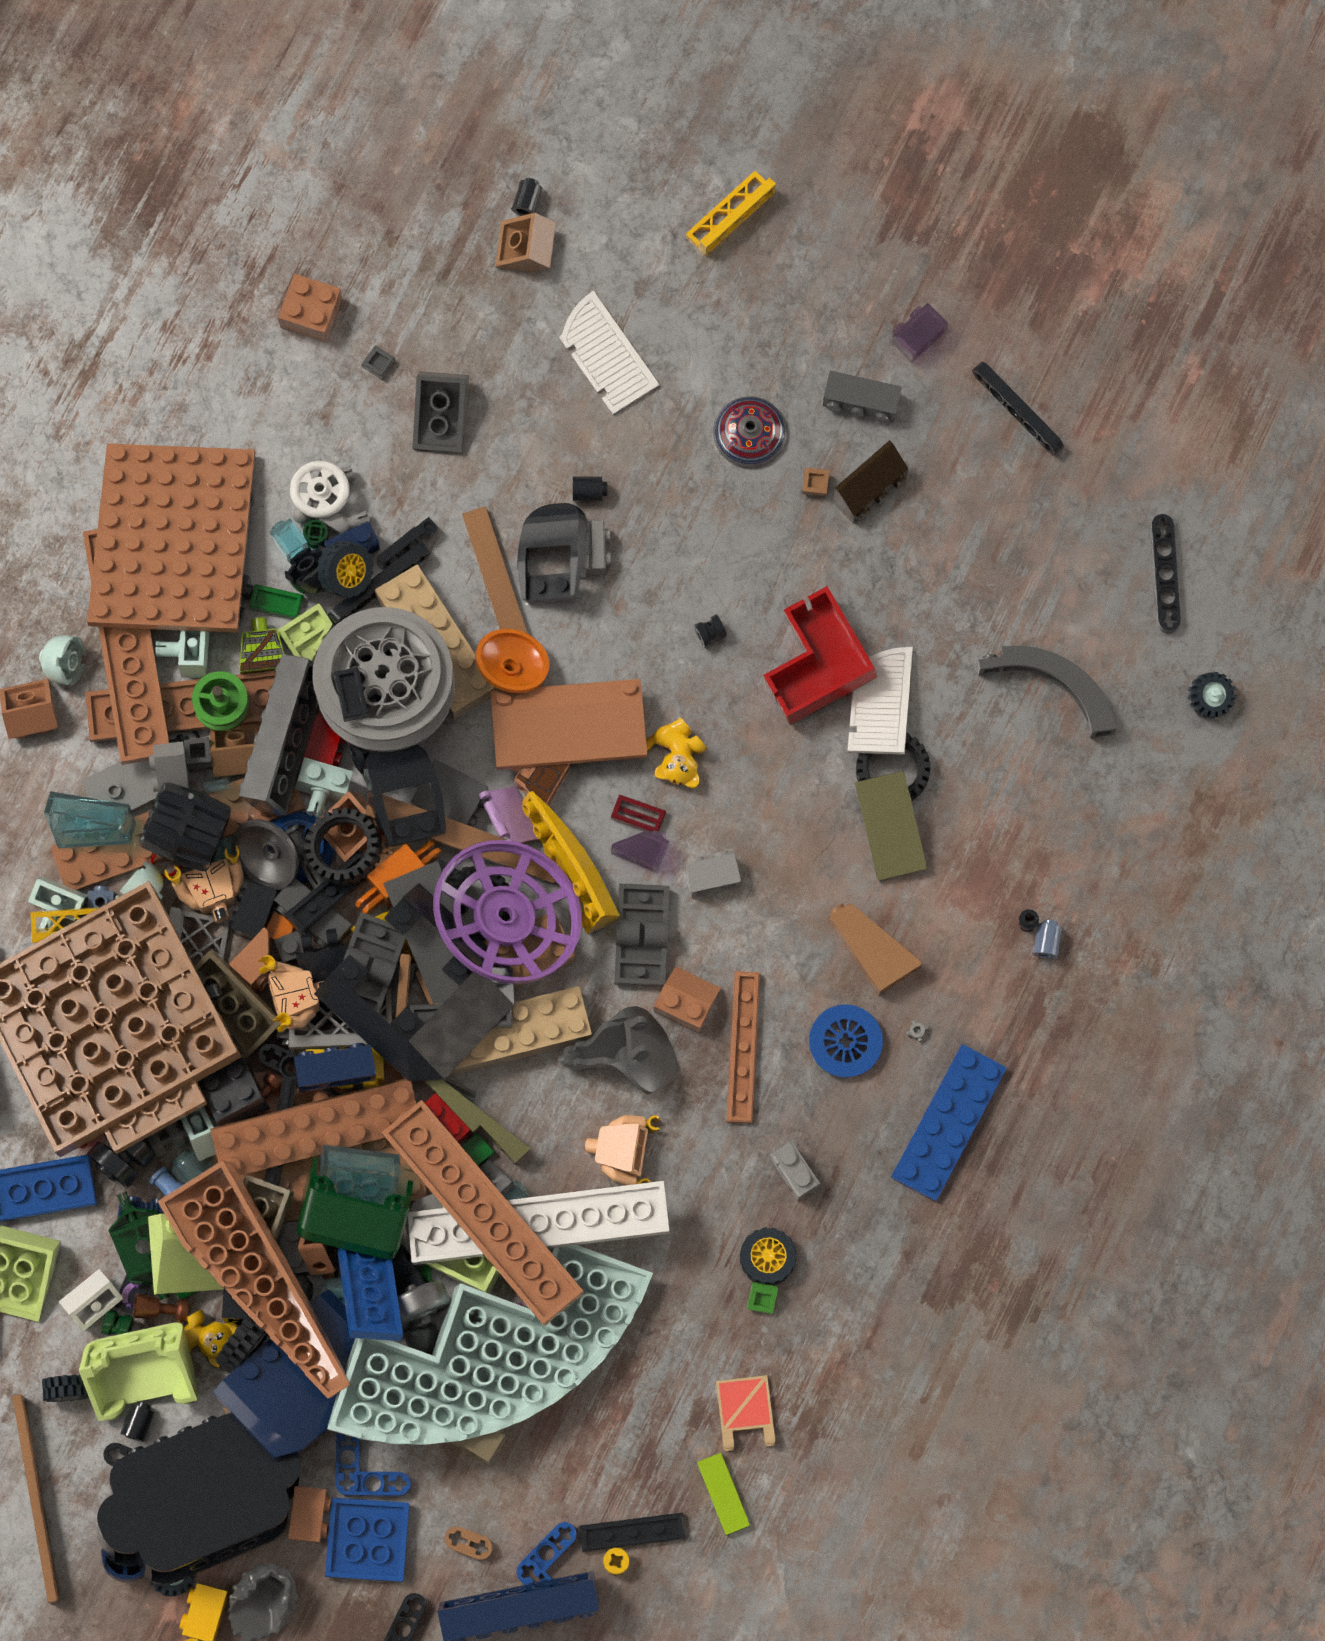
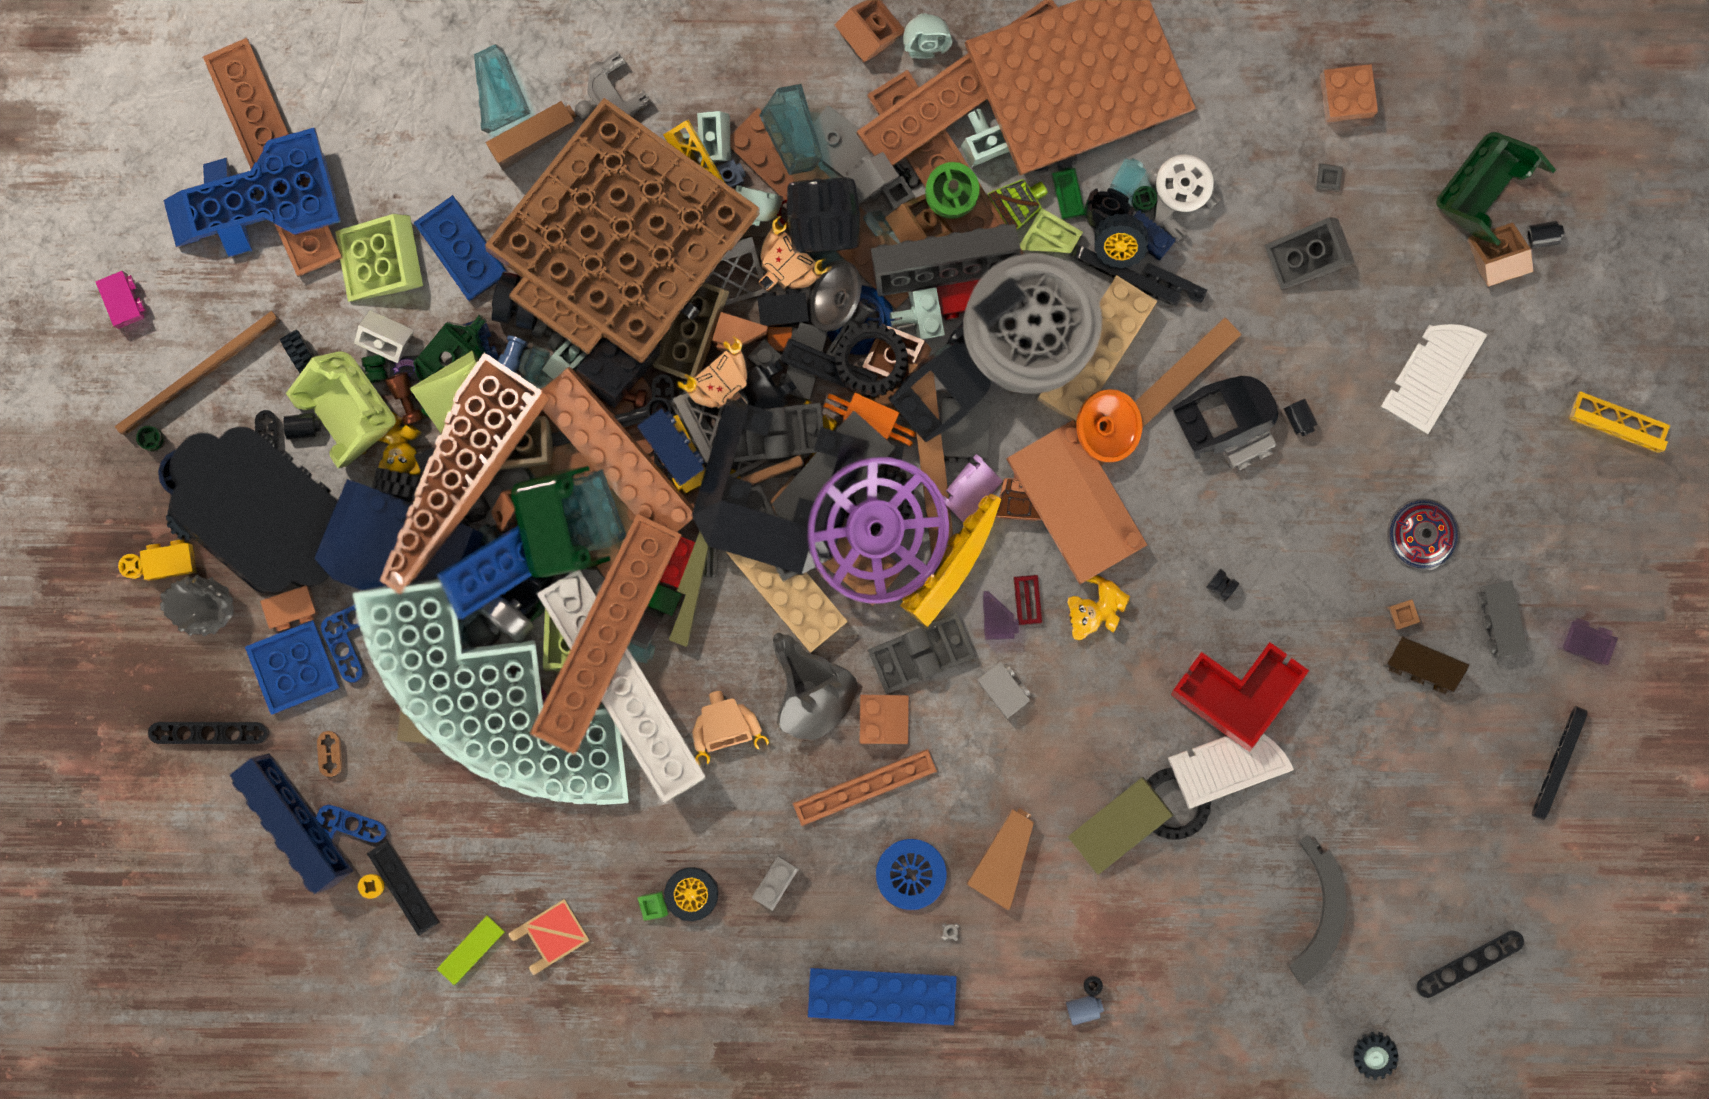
camera: 60 degrees right, 10 degrees up
none -> dark green wheel [136,426,165,452]
none -> dark green windscreen [1436,132,1556,246]

